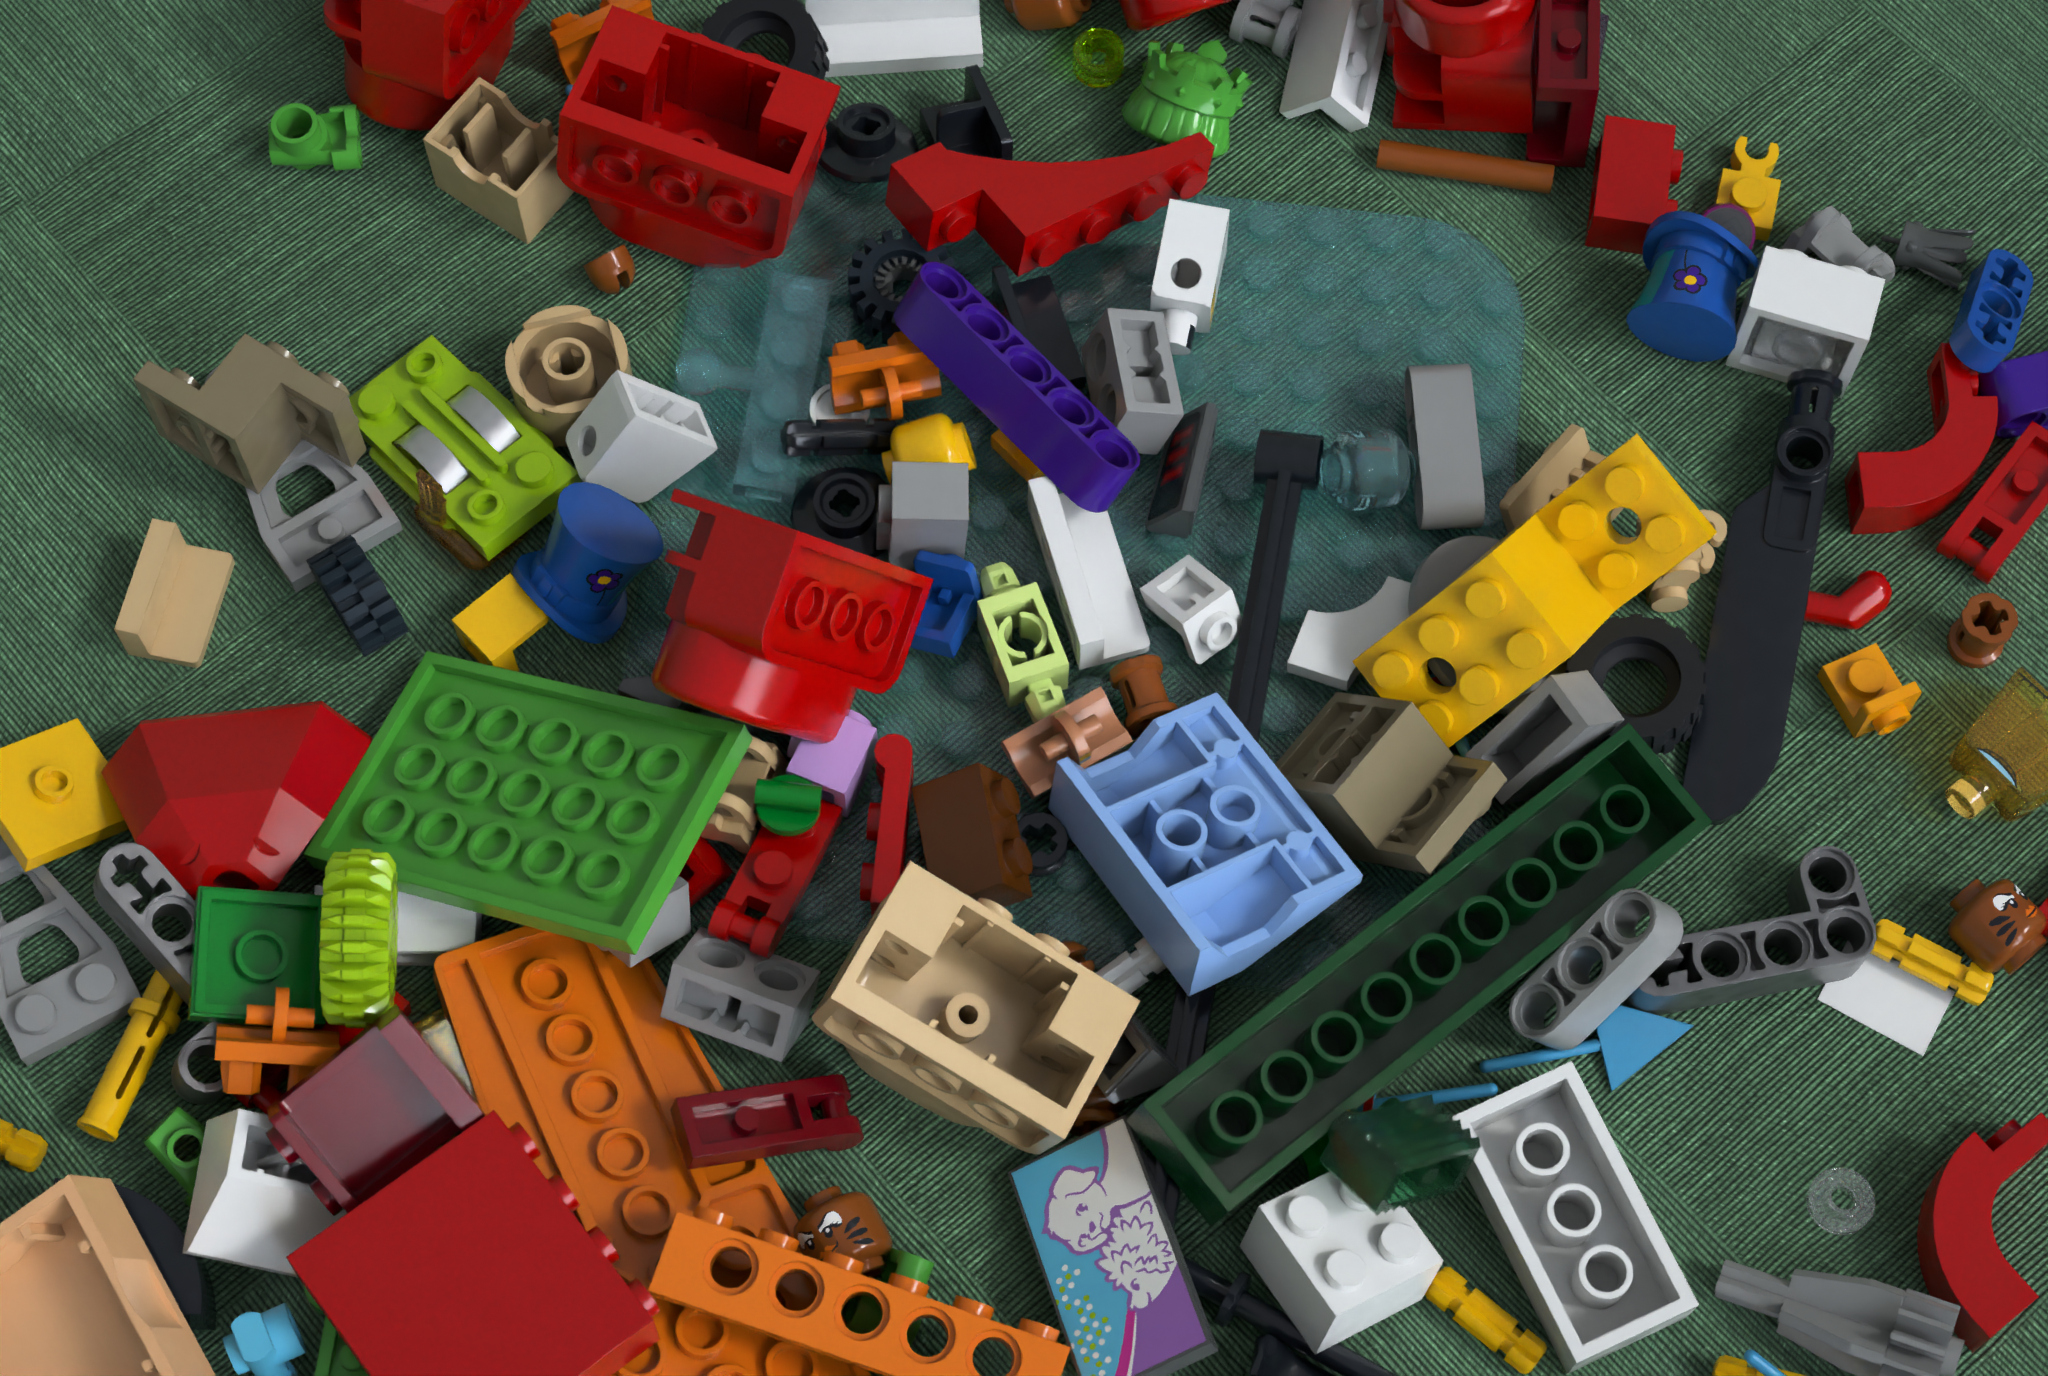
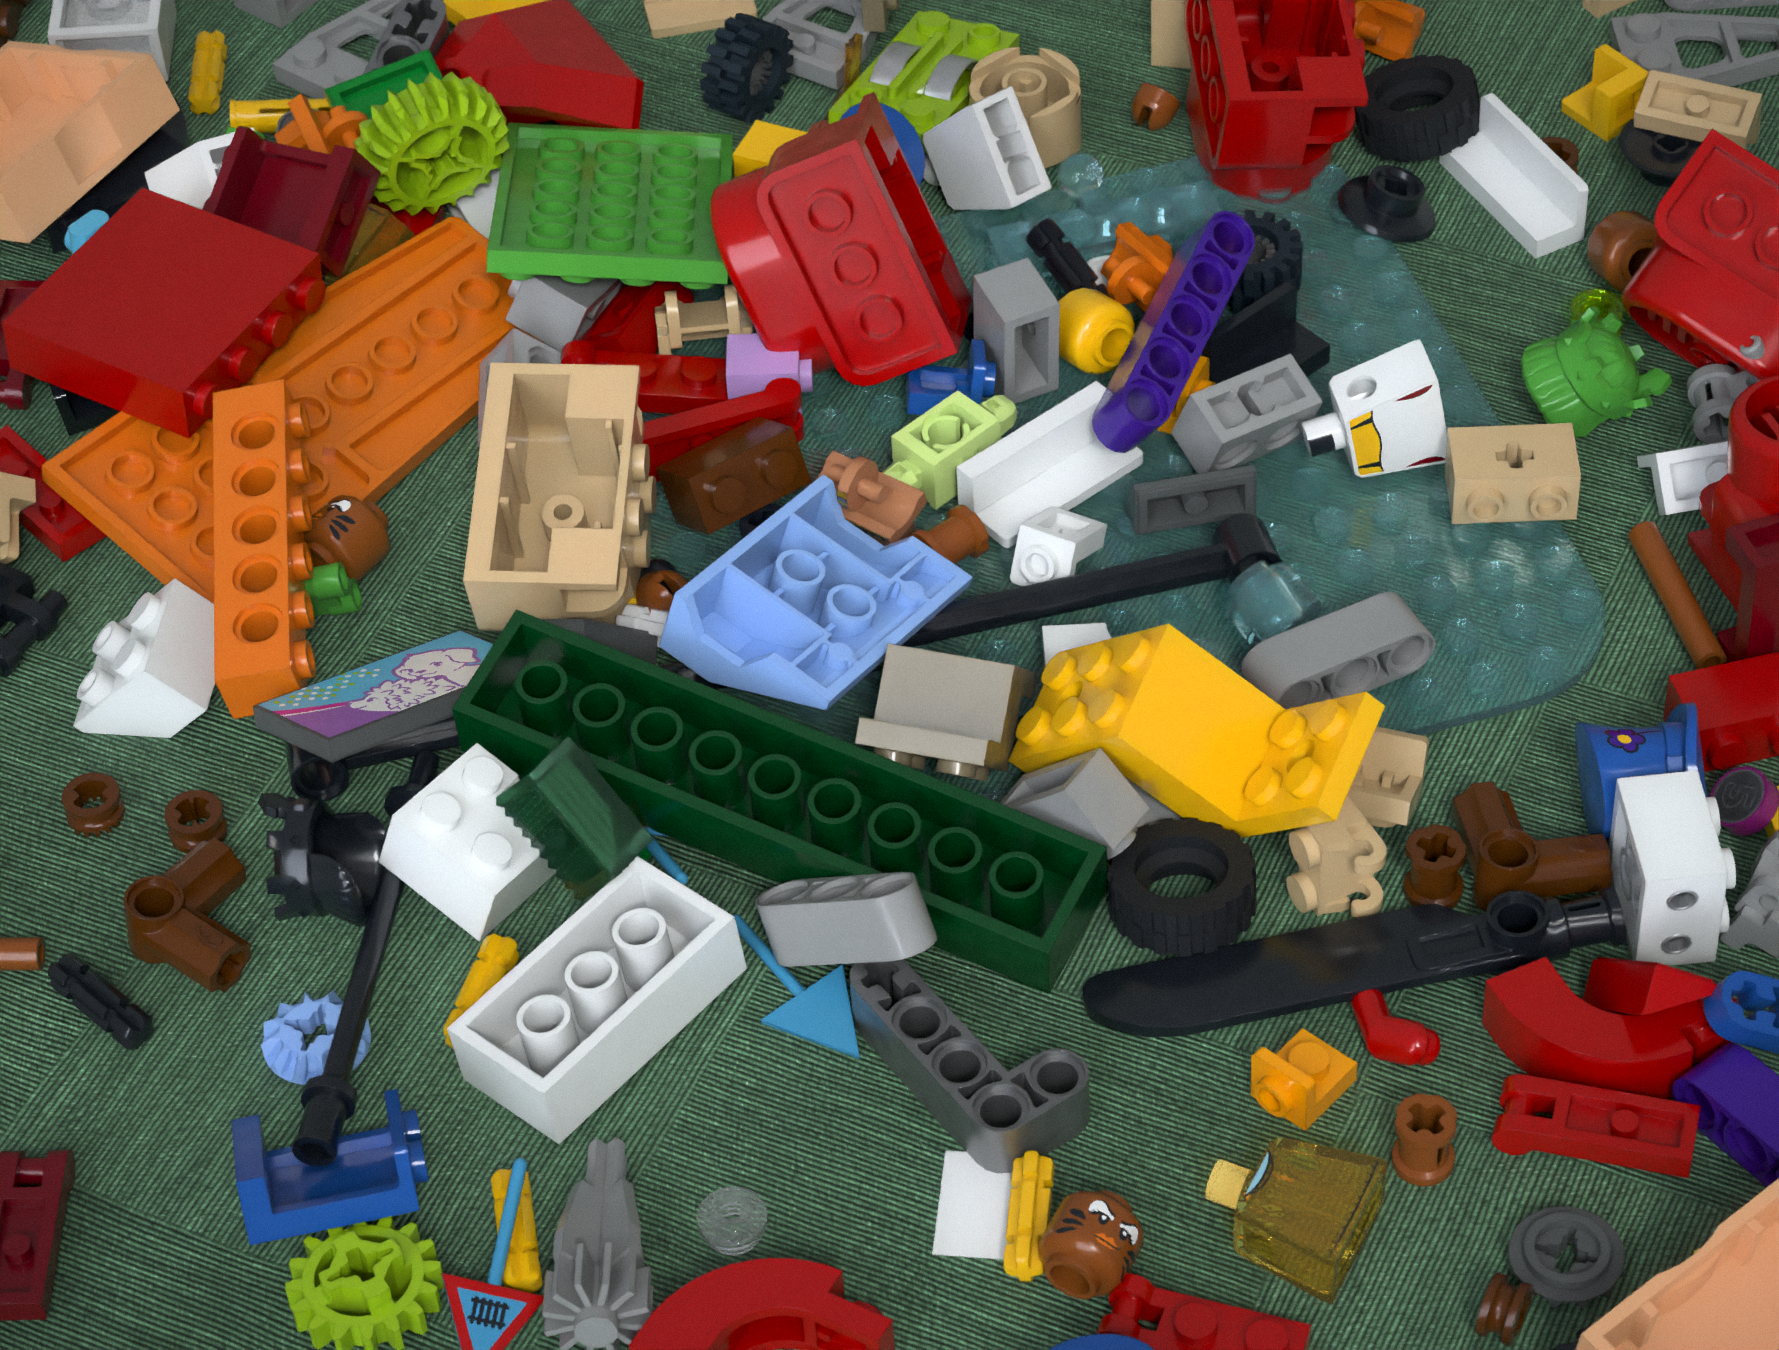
camera: 70 degrees right, 20 degrees down
dark red plate [670,1074,864,1170] -> none
green plate [754,775,822,836] -> none
red arch [885,132,1215,277] -> none
black panel [919,65,1013,160] -> none
none -> reddish brown bush [1403,824,1467,909]
none -> tan brick [1445,423,1581,524]
none -> reddish brown piece [1451,781,1612,912]
none -> red slope [1582,957,1717,1015]

